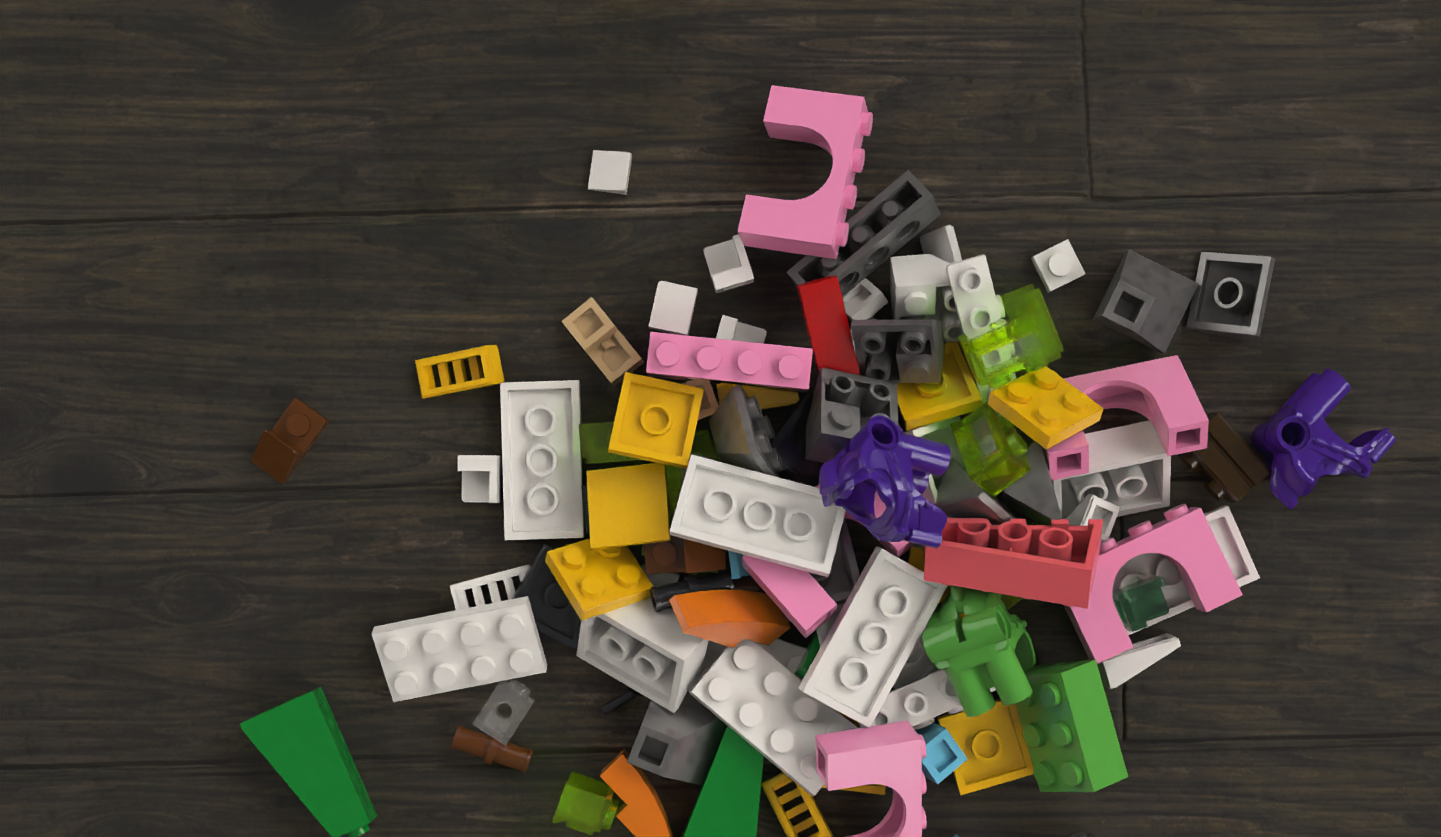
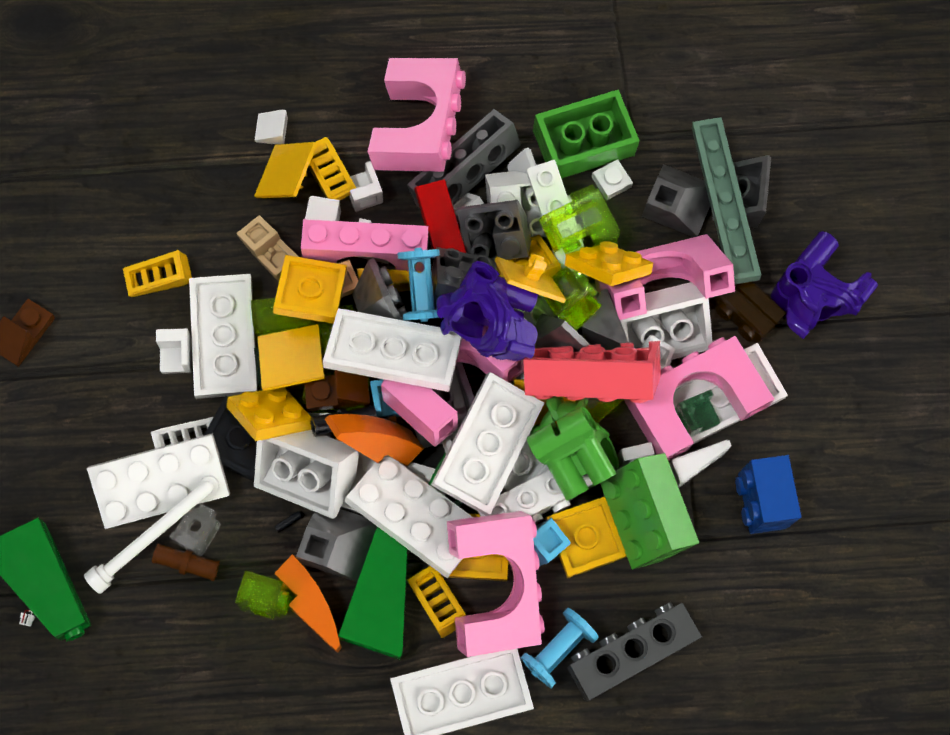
camera: 10 degrees left, 15 degrees down
none -> white piece [19,610,35,627]
none -> white piece [84,481,213,594]
none -> yellow piece [254,142,317,198]
none -> yellow slope [308,137,356,200]
none -> medium azure hose [397,248,440,322]
none -> yellow piece [494,253,566,303]
none -> bright green brick [533,89,639,179]
none -> white plate [617,442,655,468]
none -> sand green plate [692,117,761,284]
none -> blue brick [735,455,802,534]

